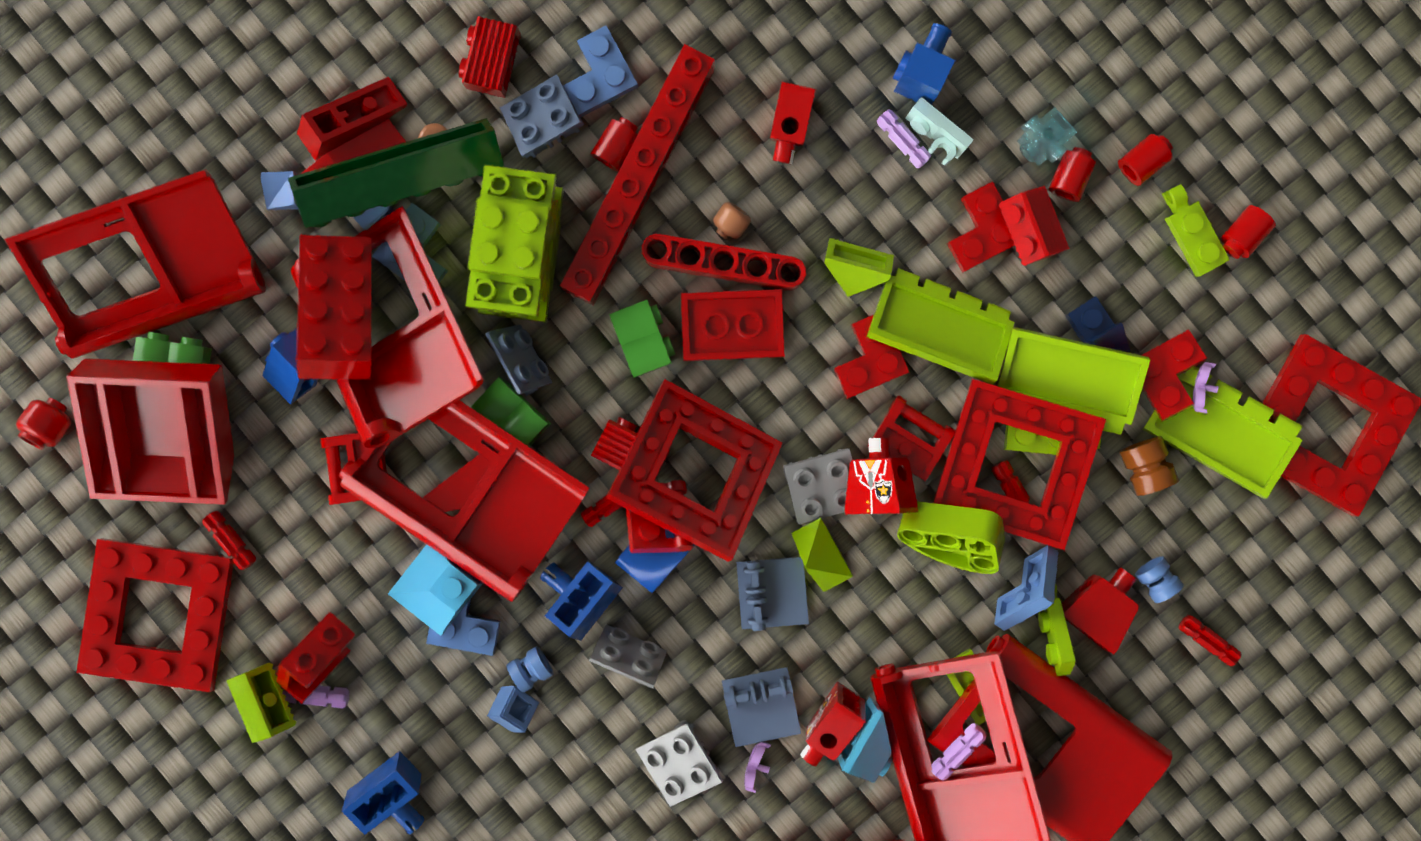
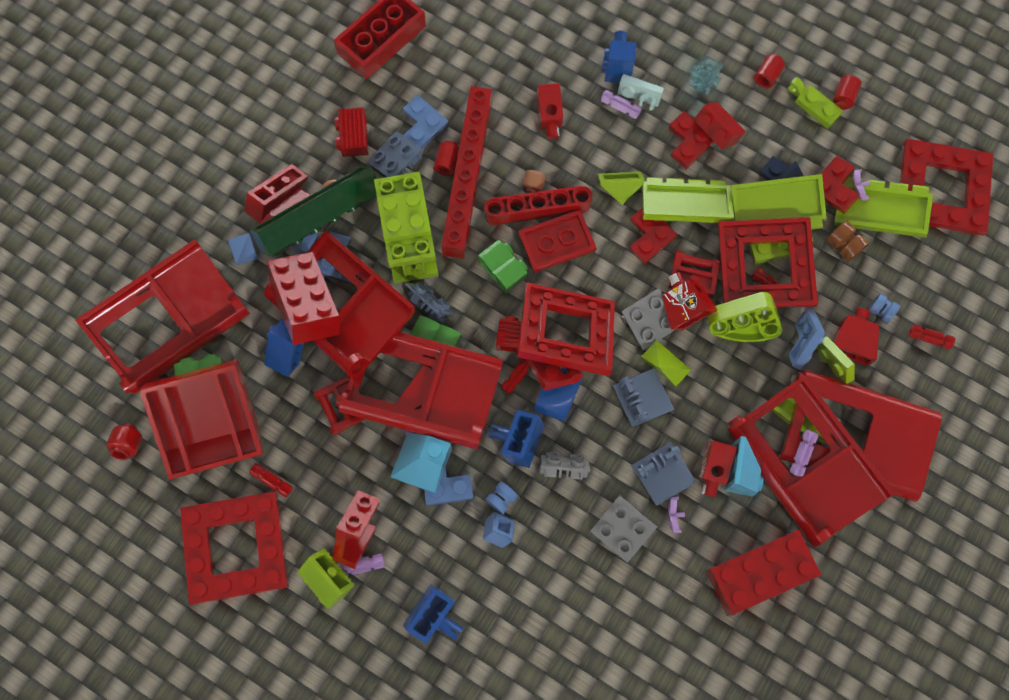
camera: 20 degrees left, 15 degrees down
red brick [1048,147,1096,202] -> none

